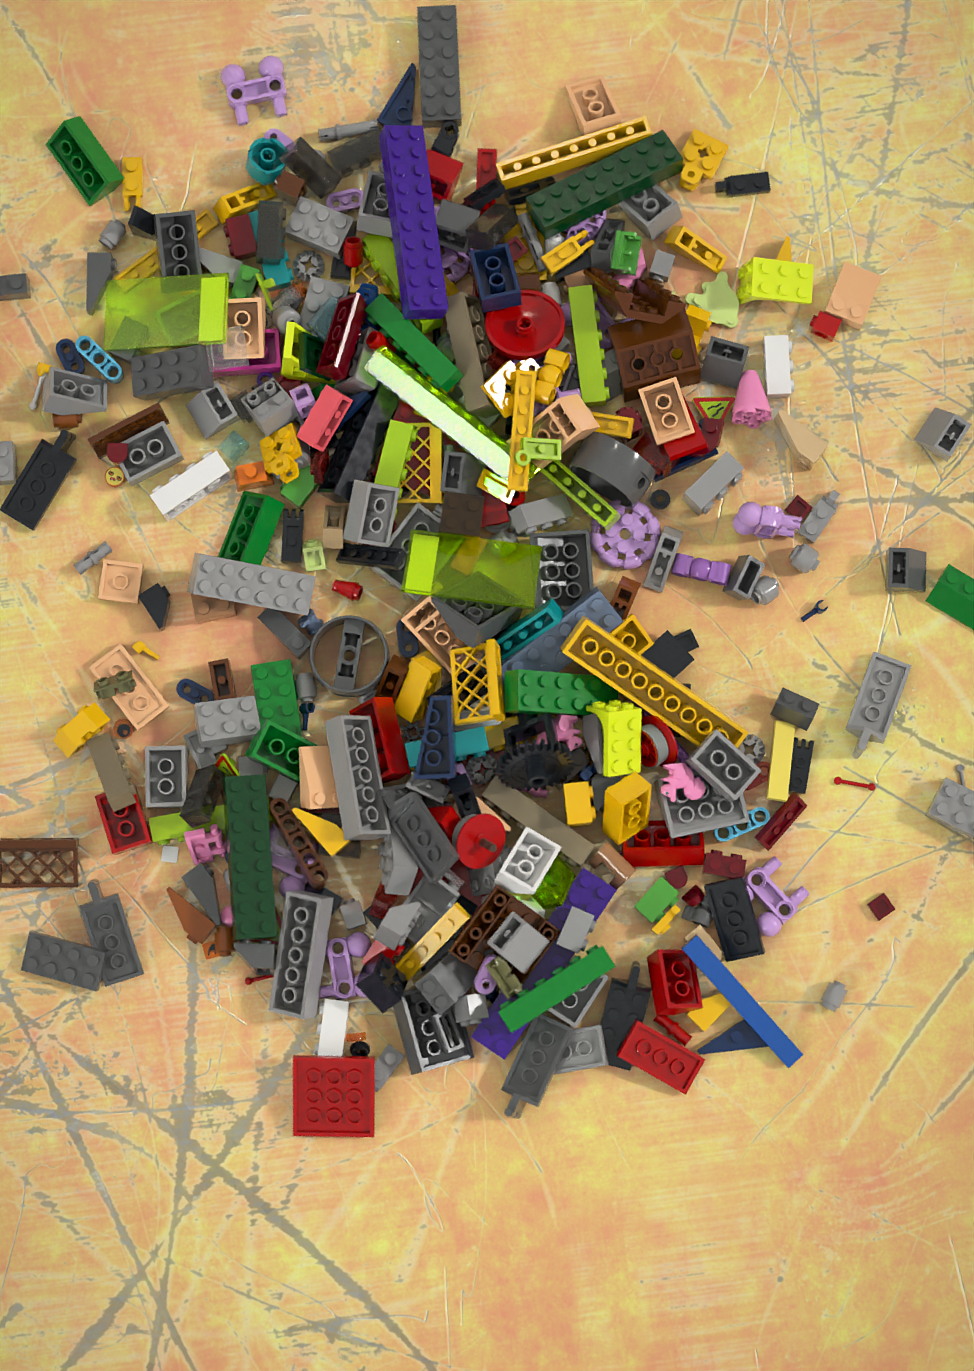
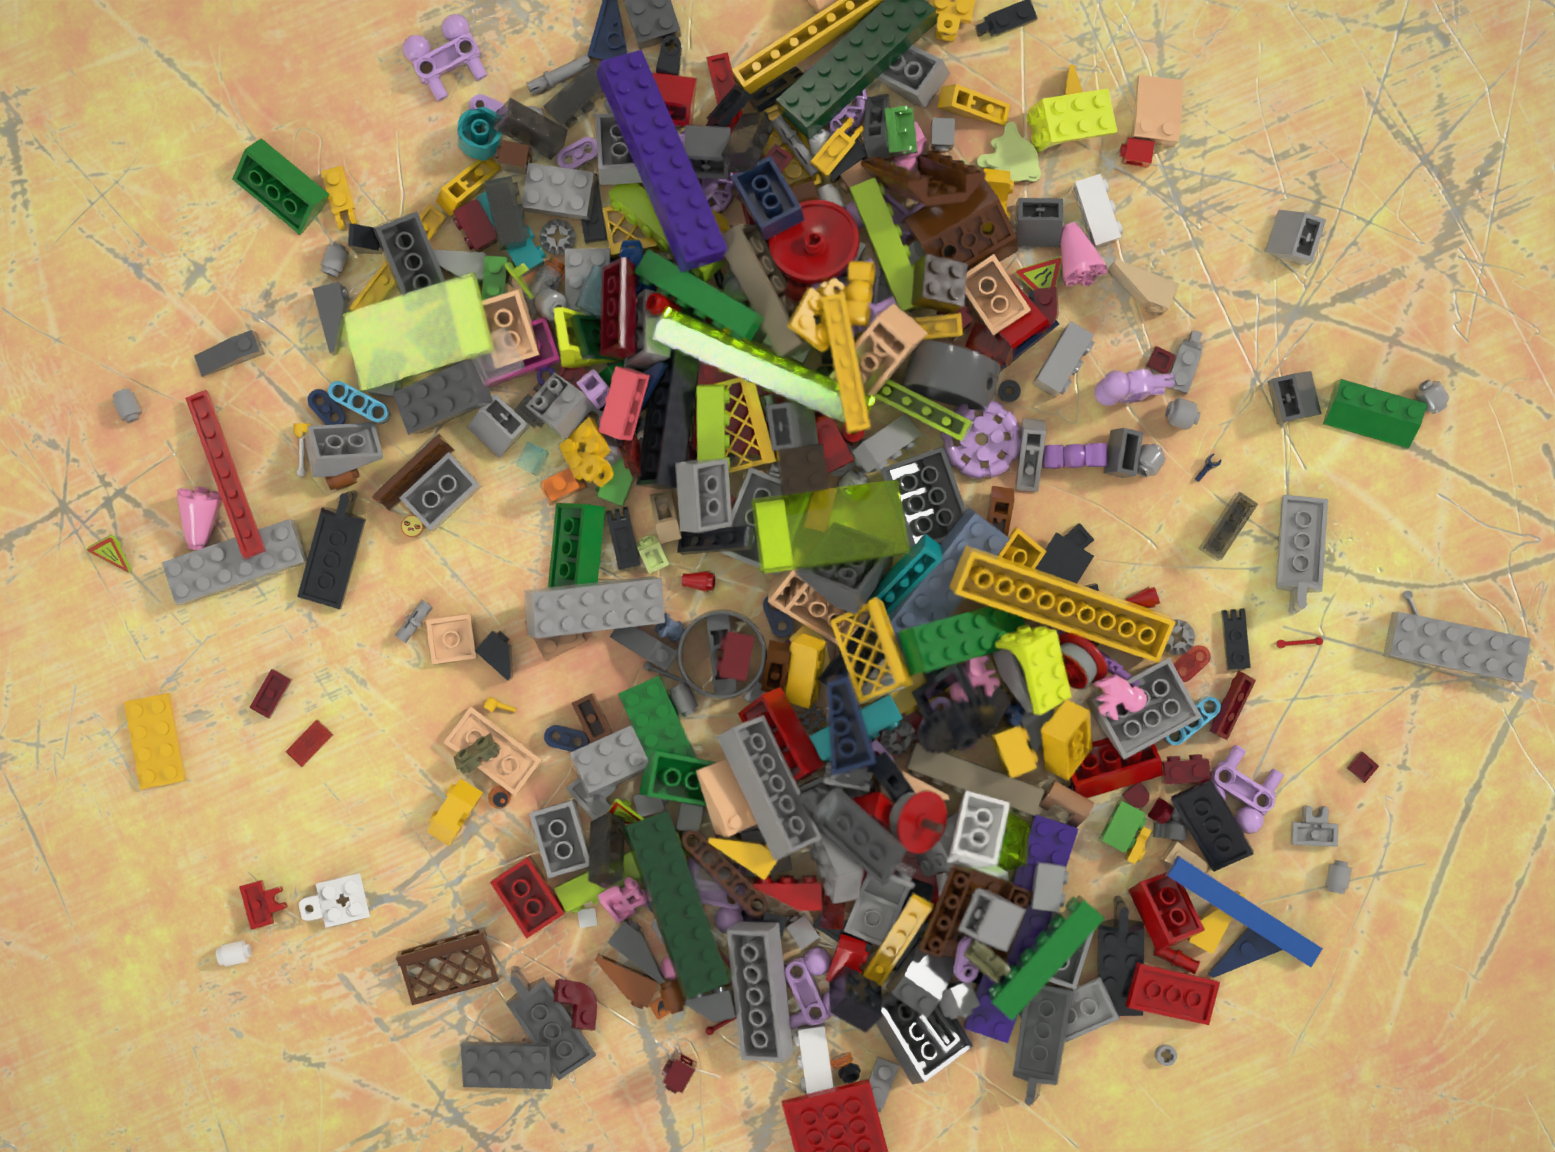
camera: 20 degrees left, 5 degrees up
dark tan brick [86,732,137,812] -> none
dark red tile [107,443,128,464] -> none
white brick [150,451,234,522] -> none
dark blue hand [299,703,315,731] -> none
red brick [343,237,363,268] -> none
light grey slope [373,902,421,951] -> none
tile [476,468,515,504] -> none
lime hinge [514,437,561,466] -> none
light grey brick [685,729,762,802] -> none
light yellow tile [766,720,795,802] -> none
dark grey brick [770,688,819,731] -> none
none -> dark red plate [554,979,597,1031]
none -> light grey hinge [644,662,687,684]
none -> dark red brick [661,1051,697,1094]
none -> dark red brick [716,631,755,681]
none -> red slope [753,875,822,911]
none -> brick [911,254,967,314]
none -> red cone [1126,586,1160,608]
none -> light grey bush [1155,1044,1177,1066]
none -> clear smoke brick [1198,492,1258,561]
none -> light grey plate [1291,805,1338,847]

